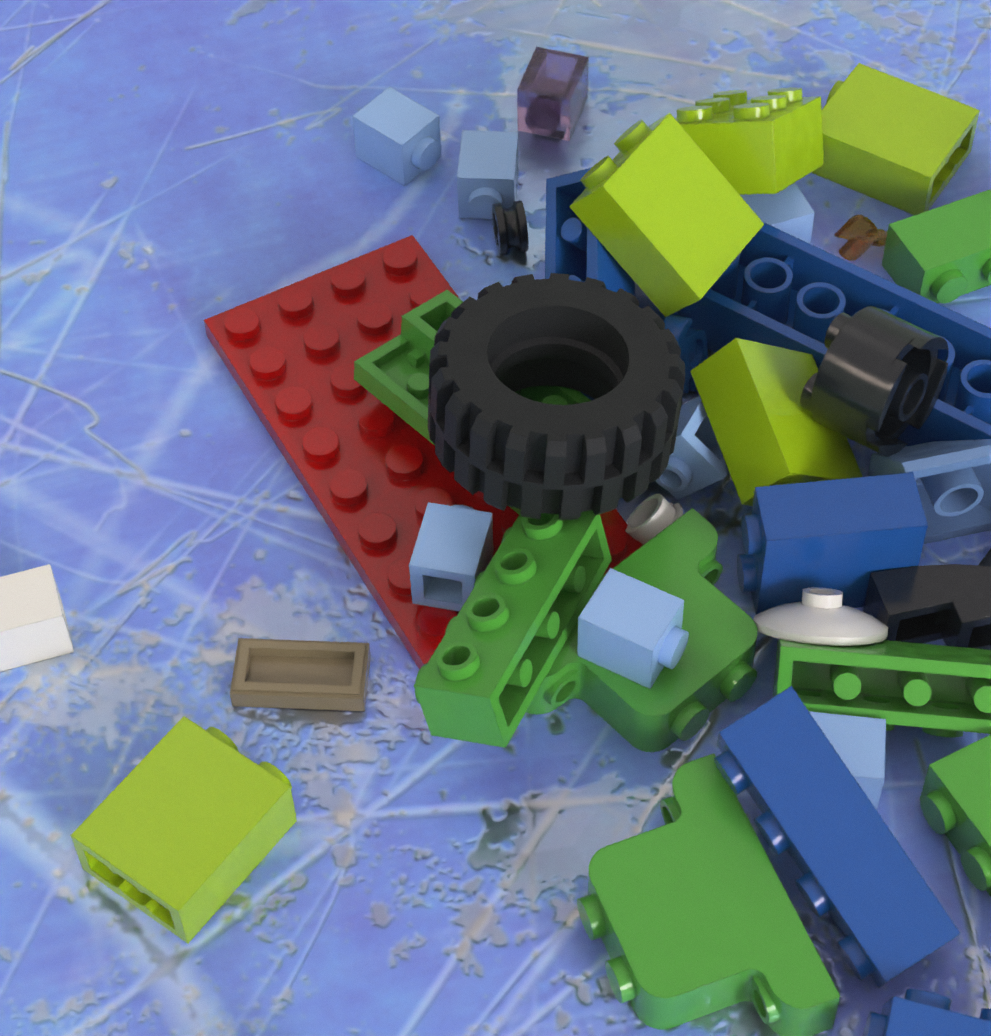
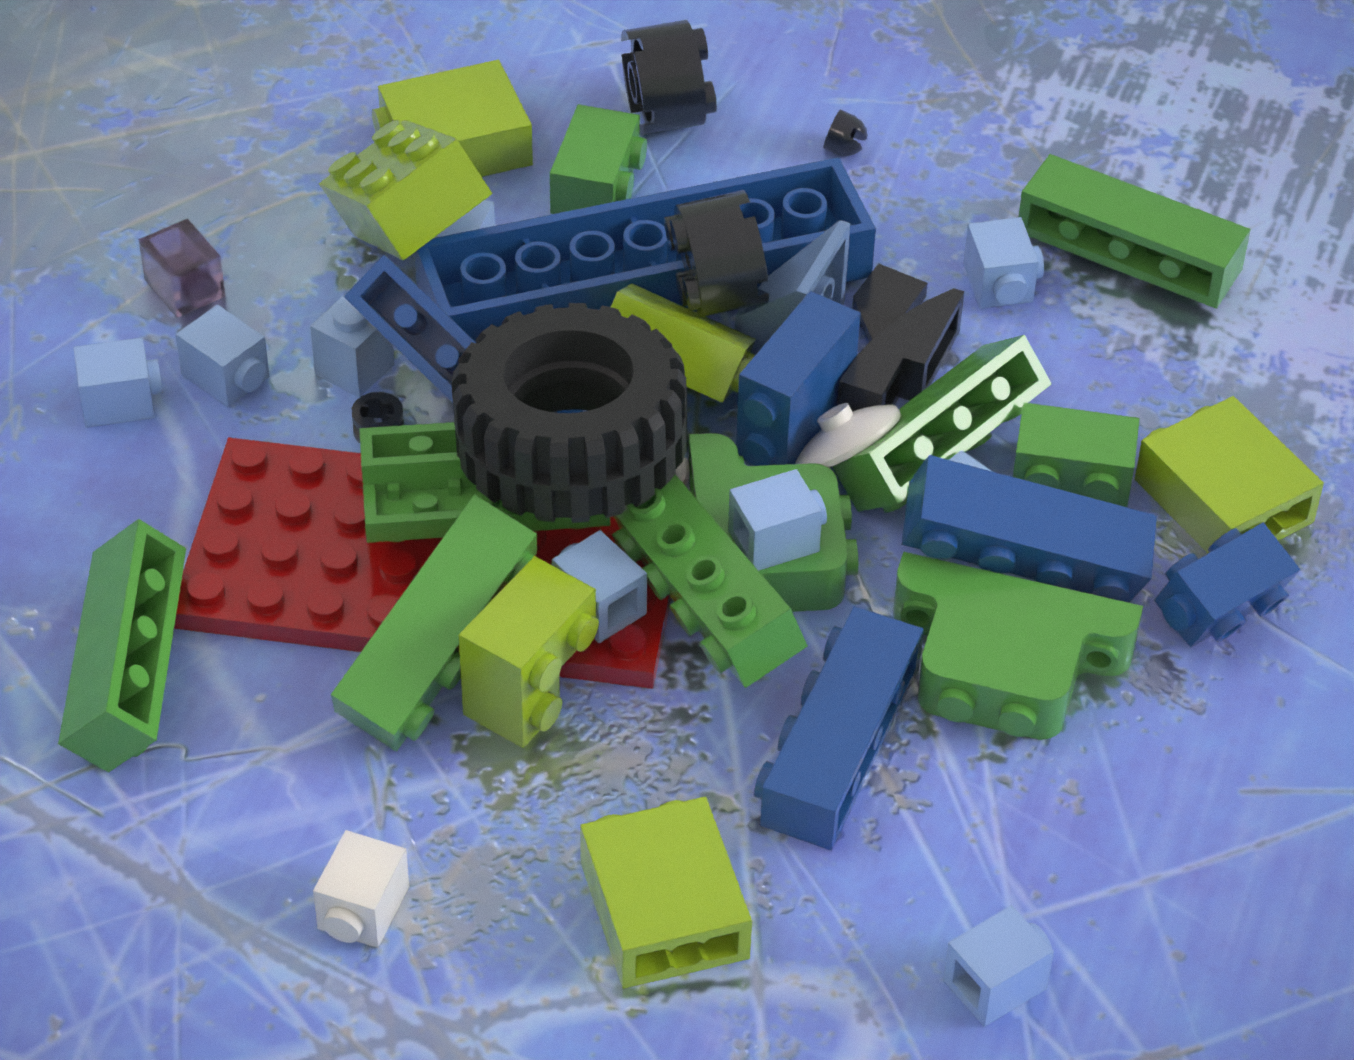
camera: 55 degrees left, 5 degrees down
dark tan tile [230,638,371,712] -> none
black bush [492,200,529,255] -> none
lime brick [569,113,764,317] -> none
clear orange hand [834,215,888,261] -> none
none -> bright green brick [58,519,186,773]
none -> bright green brick [331,494,538,752]
none -> lime brick [459,556,599,748]
none -> blue brick [754,606,924,851]

